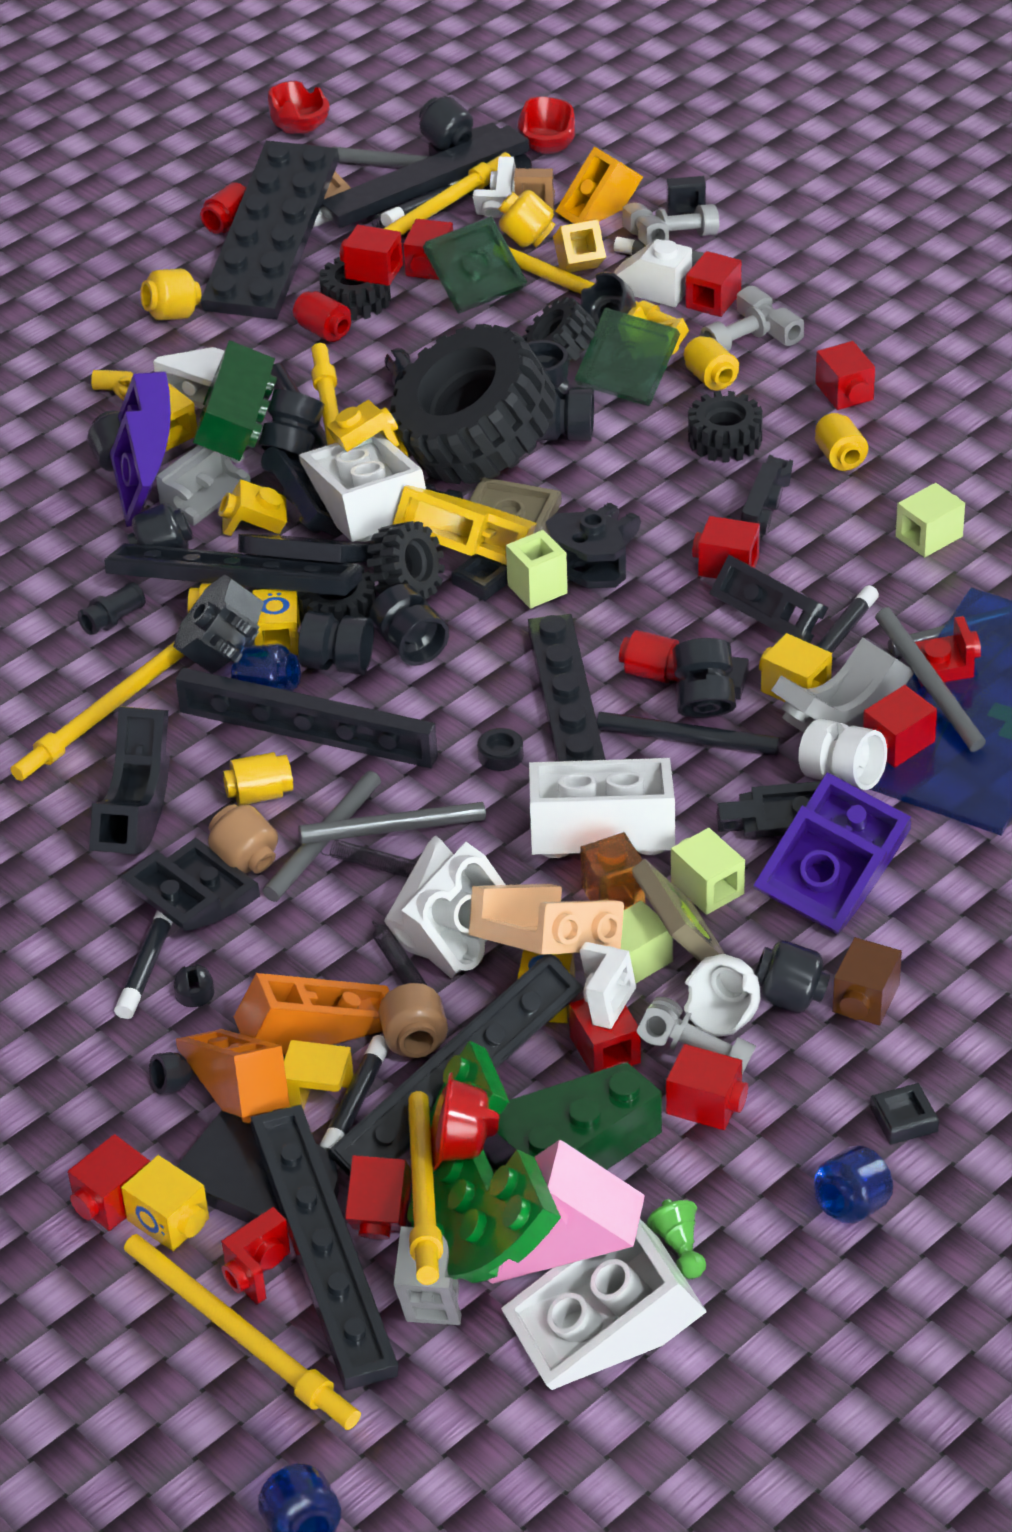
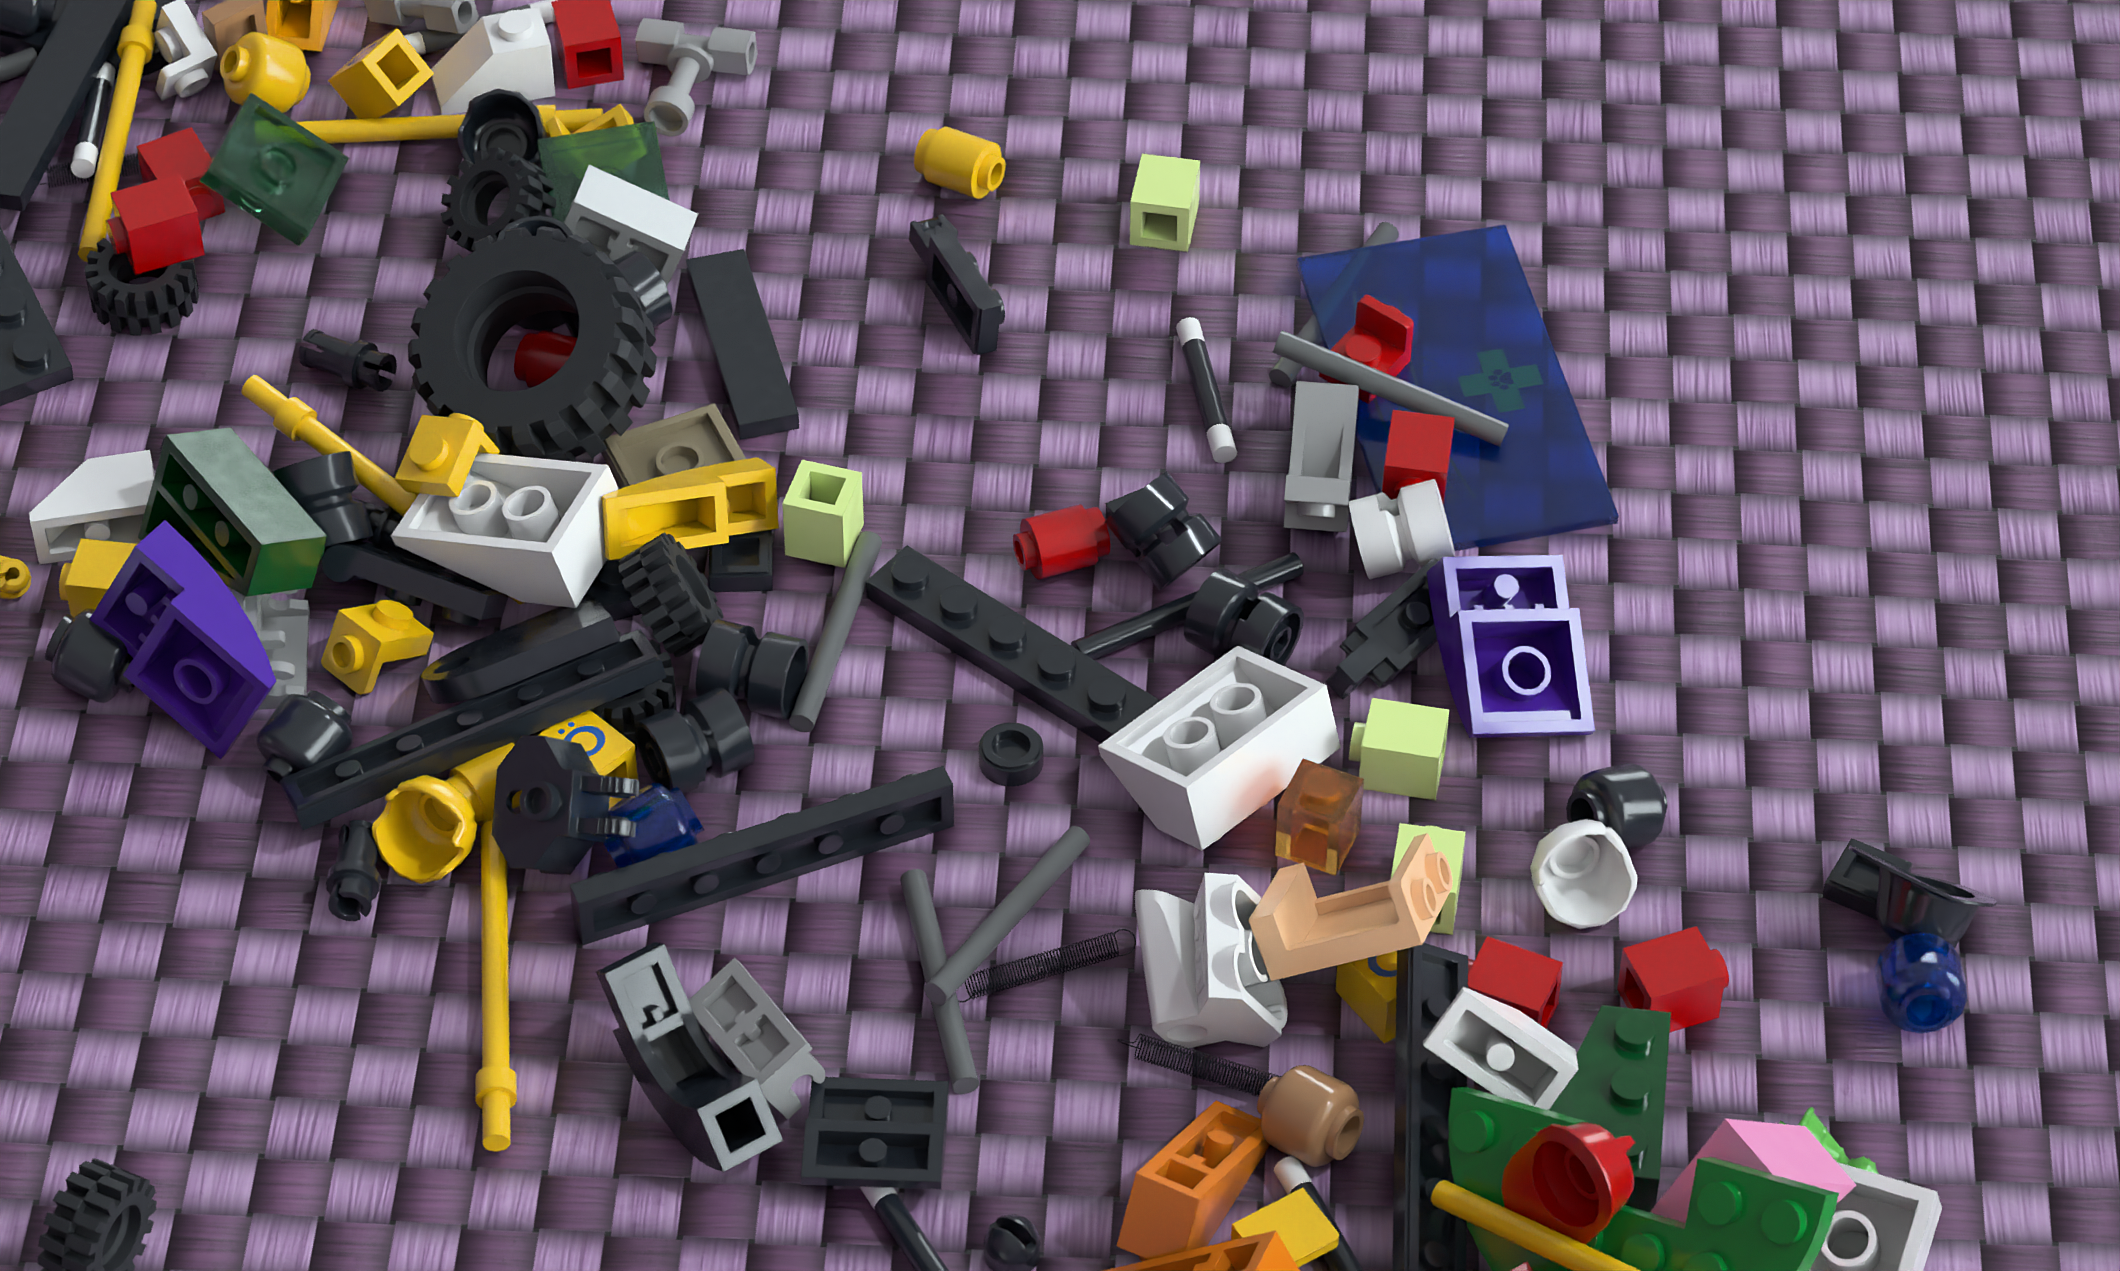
camera: 45 degrees left, 5 degrees up
medium nougat head [208,804,278,874] -> none
yellow brick [223,752,293,806] -> none
red brick [293,291,351,342] -> none
black hinge [545,503,642,589] -> none
white bracket [580,942,636,1029] -> none
dark tan tile [632,859,725,962] -> none
light grey bar [637,997,756,1074] -> none
yellow brick [684,336,739,391] -> none
black tyre [688,391,763,462] -> none
red brick [692,516,760,579] -> none
black plate [709,555,829,643] -> none
yellow brick [759,633,832,702] -> none
red brick [815,341,875,410] -> none
reddish brown brick [833,937,902,1026] -> none
none -> yellow hair [372,775,477,884]
none -> hinge [563,165,698,286]
none -> black tile [686,249,800,440]
none -> light grey hinge [688,958,825,1119]
none -> dark grey bar [789,531,882,732]
none -> black wheel [1184,568,1304,666]
none -> white slope [1423,987,1578,1110]
none -> black piece [1848,846,1997,955]

